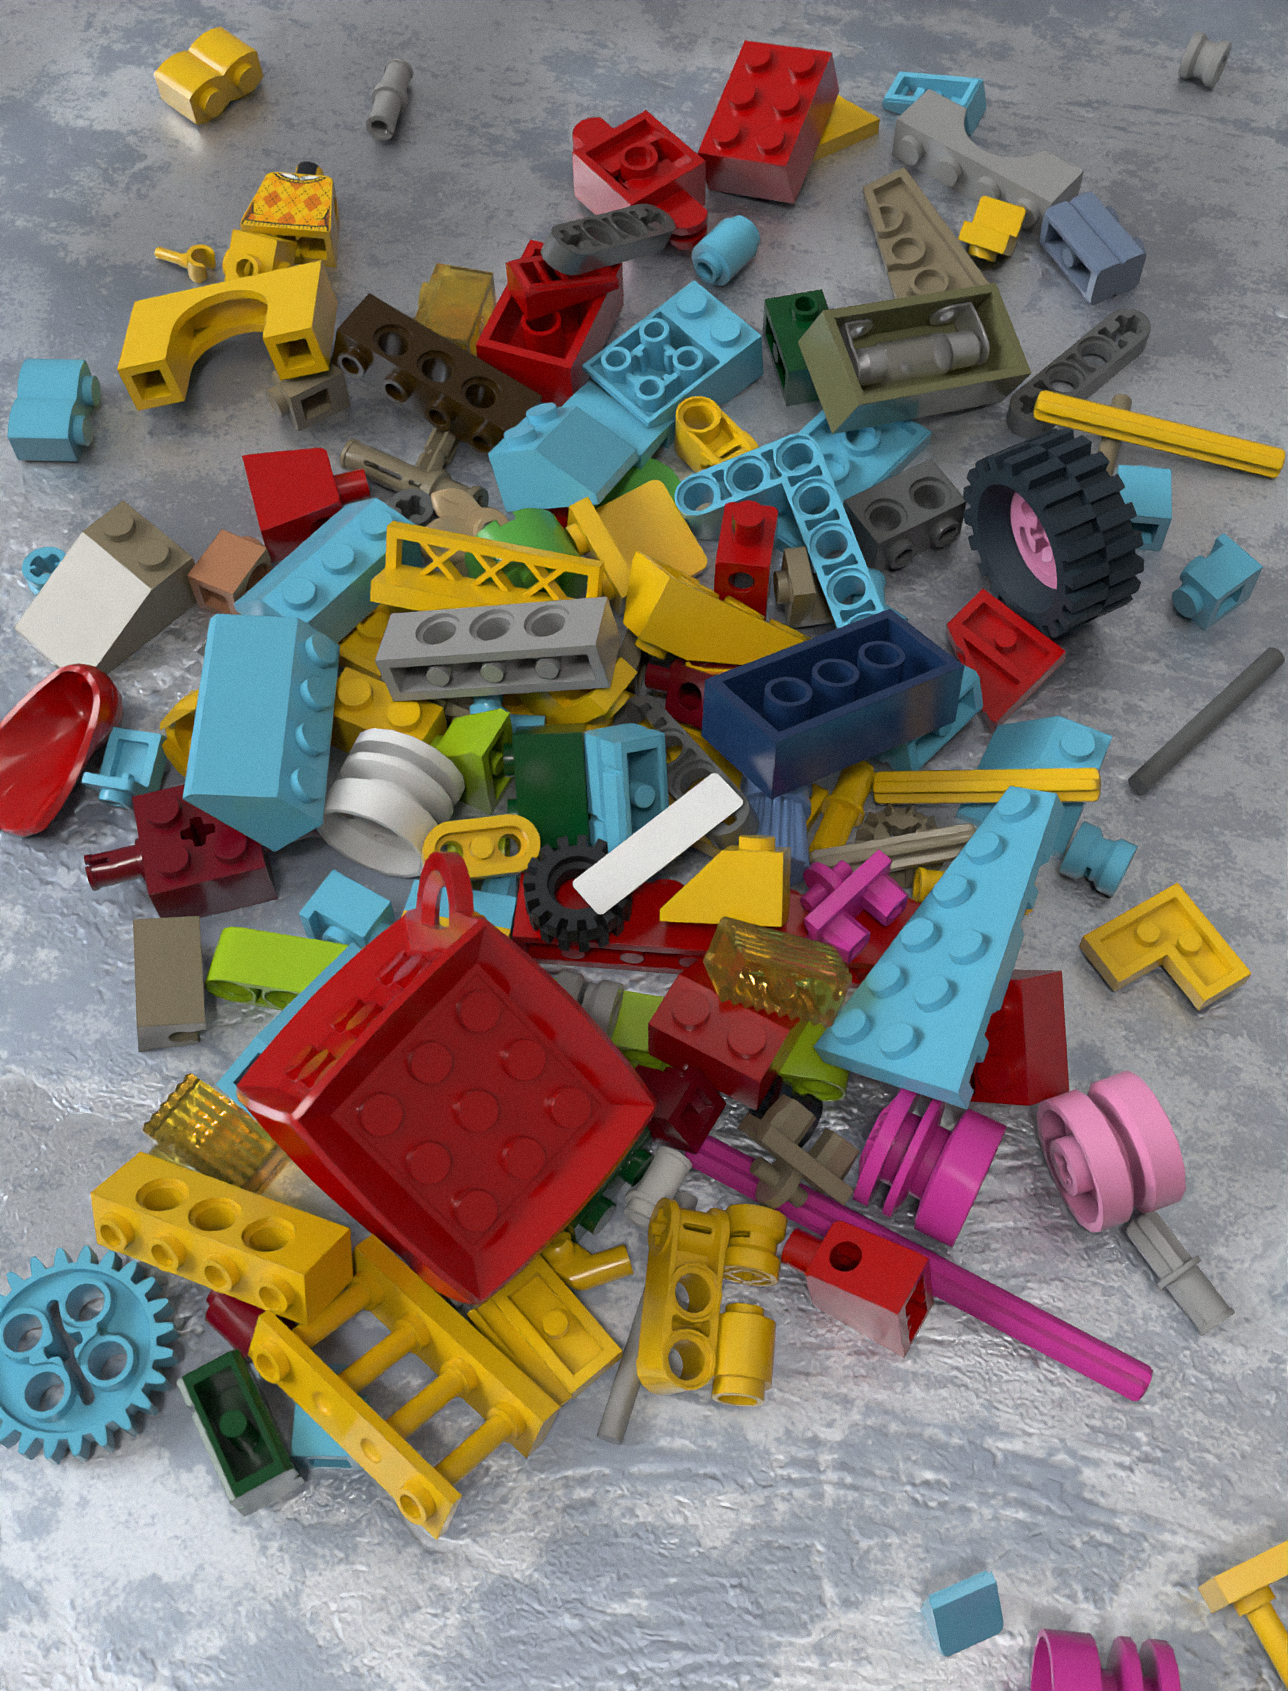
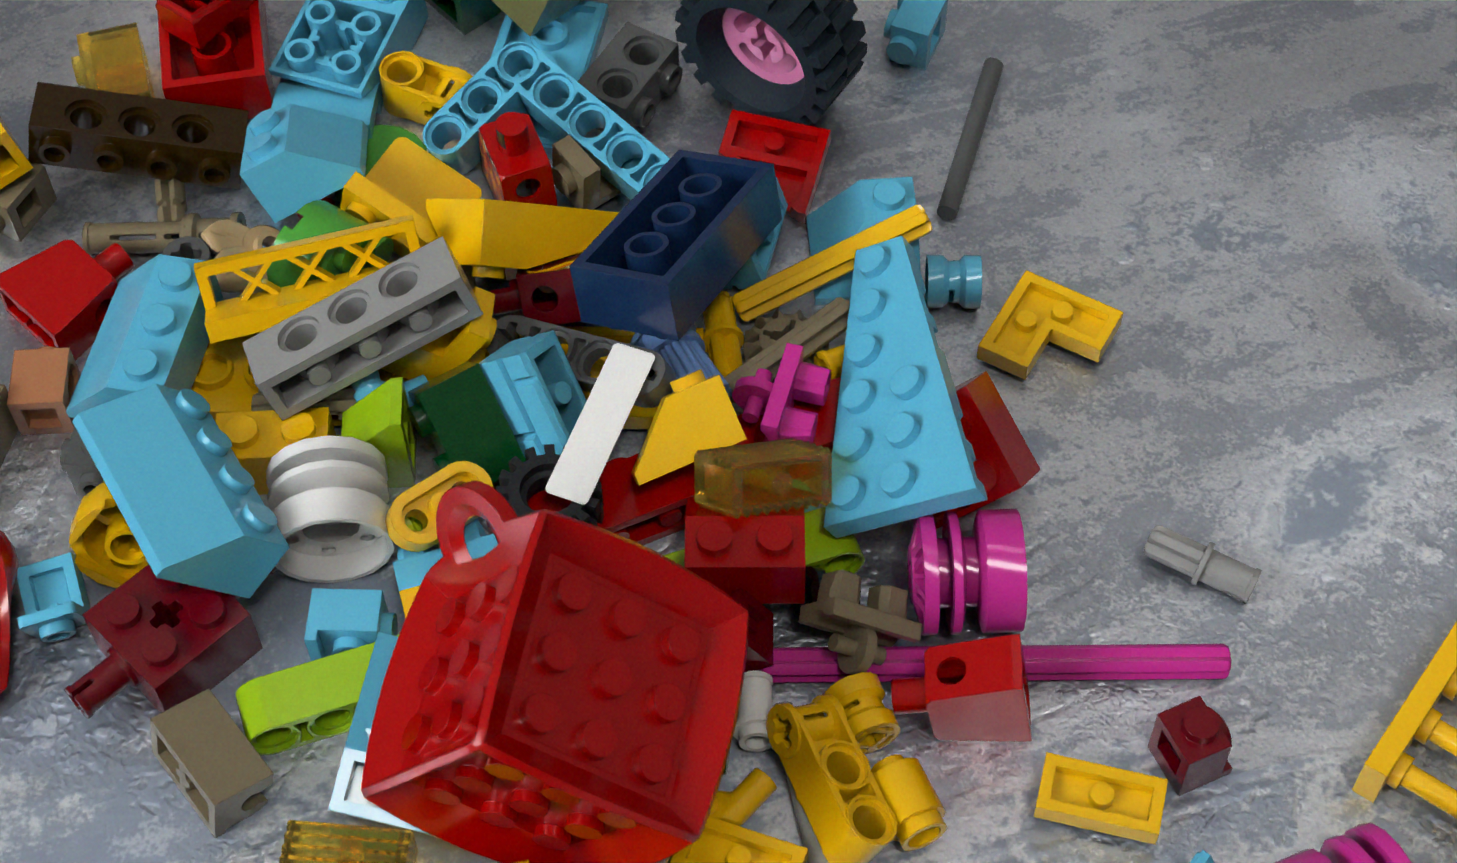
camera: 30 degrees left, 5 degrees down
bright pink wheel [1036,1070,1186,1233] -> none
none -> yellow plate [1034,753,1168,845]
none -> dark red brick [1147,696,1232,797]

